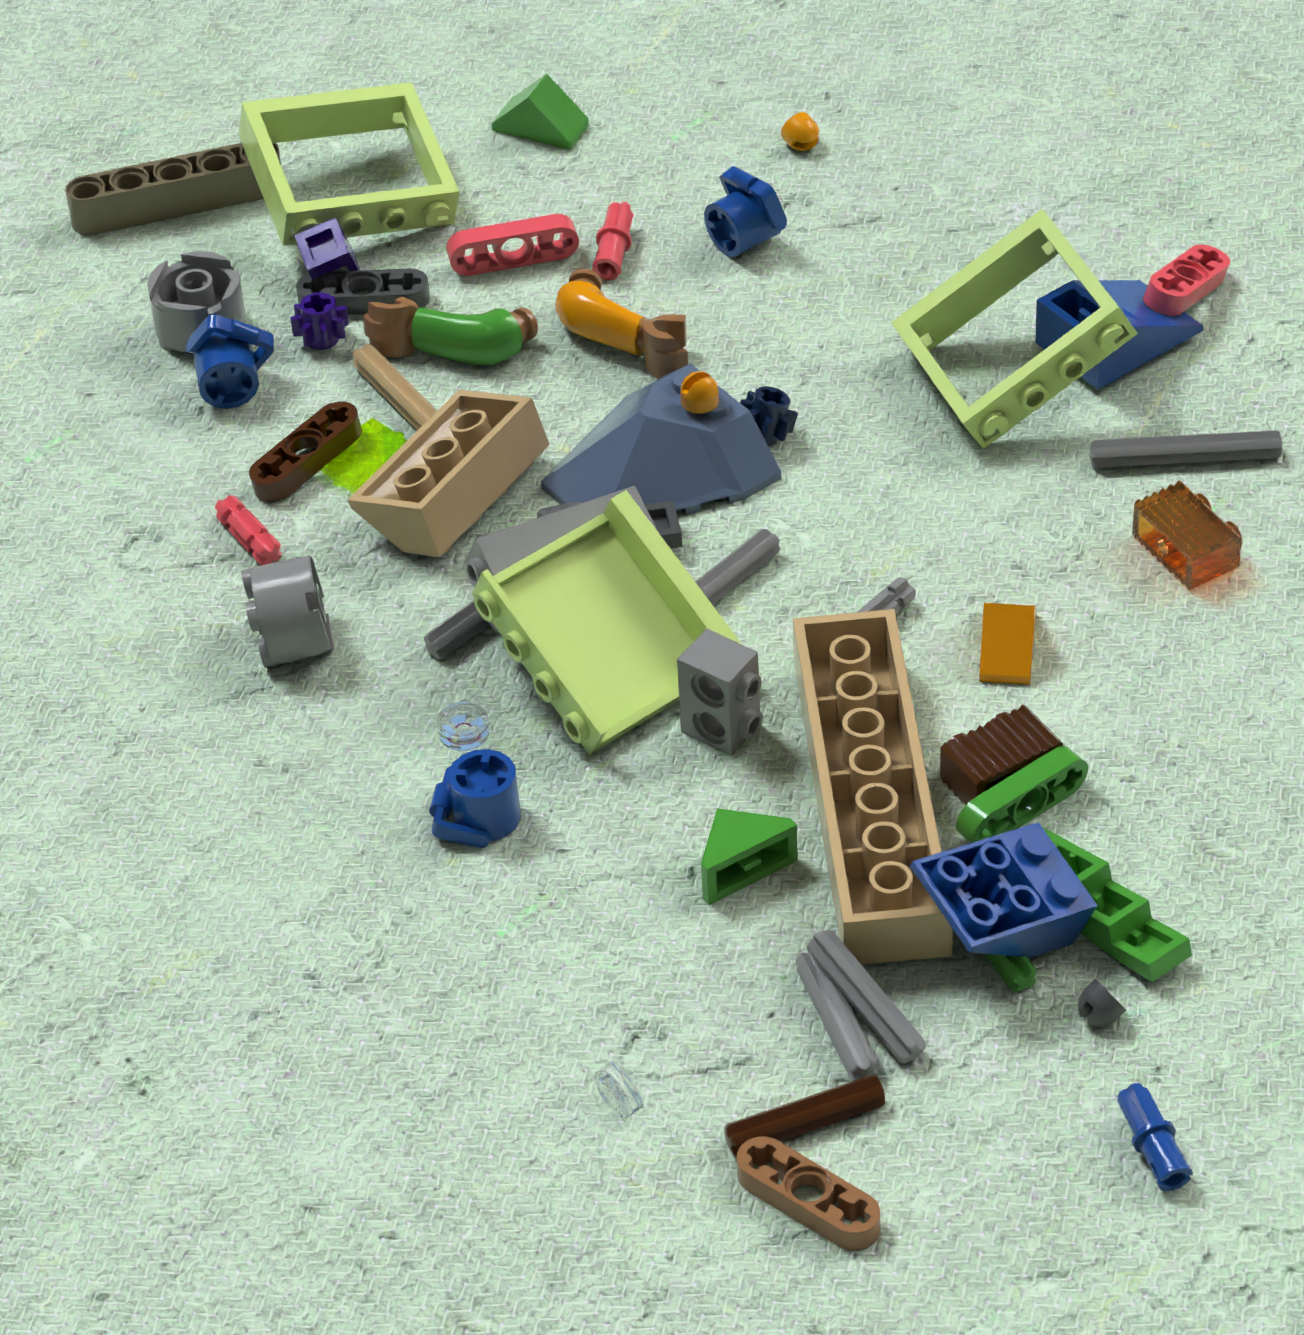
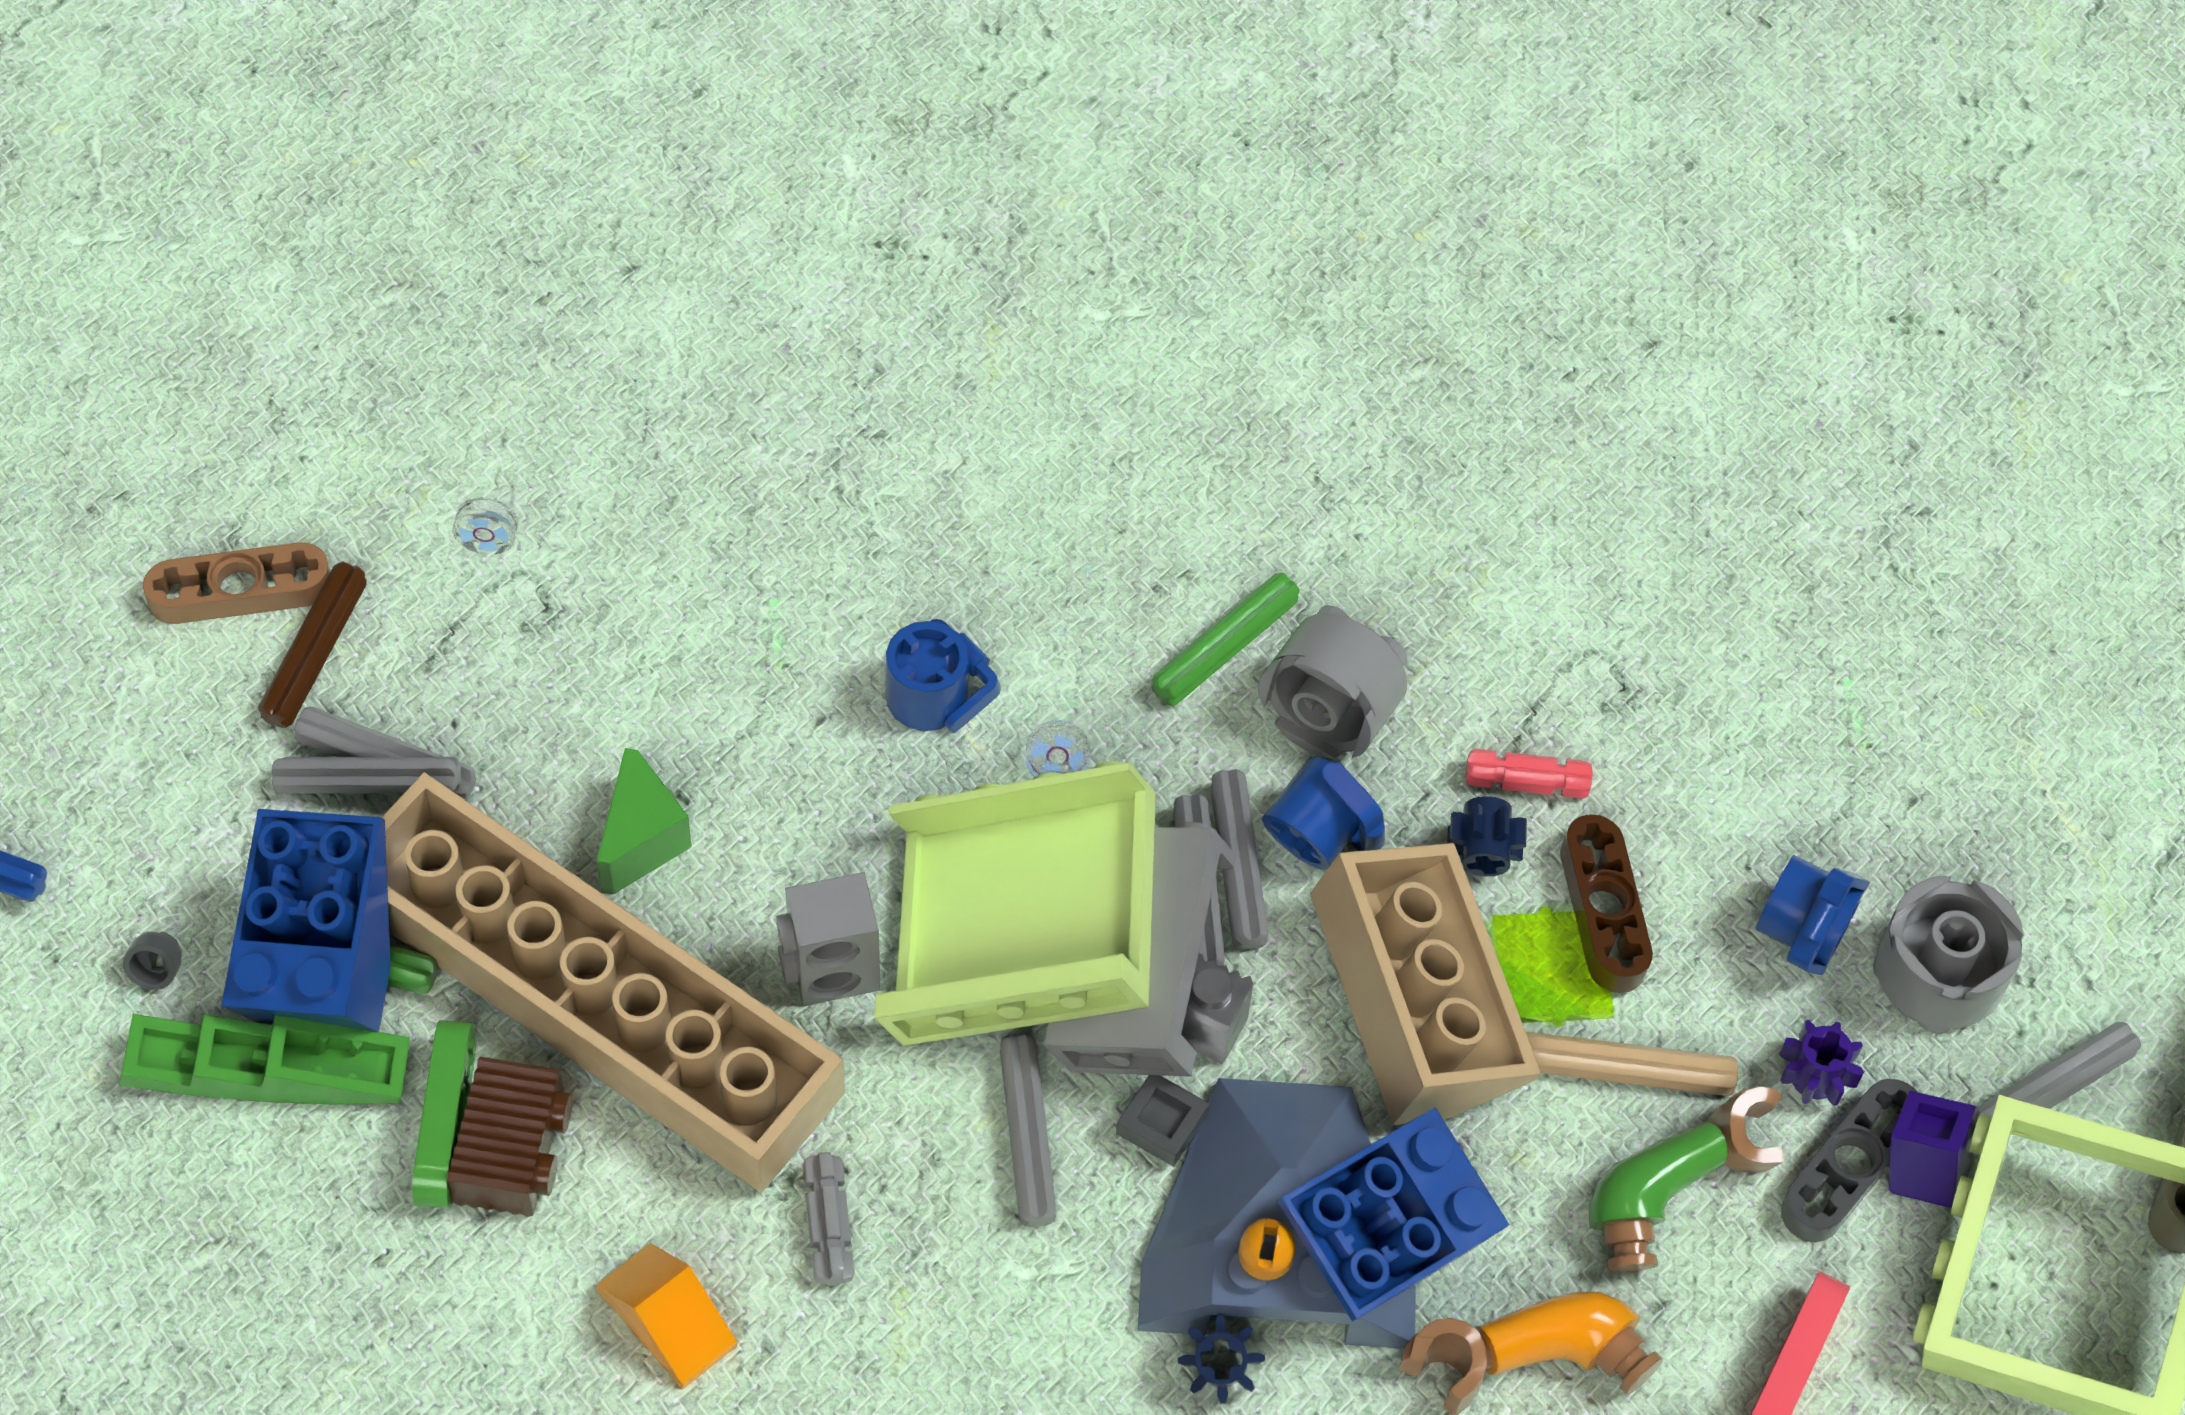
camera: 125 degrees right, 15 degrees up
none -> bright green axle [1151,573,1300,706]
none -> light grey axle [1210,769,1268,950]
none -> blue piece [1262,756,1385,870]
none -> blue slope [1277,1107,1510,1322]
none -> dark blue gear [1447,796,1527,877]
none -> light grey axle [1975,1022,2141,1126]

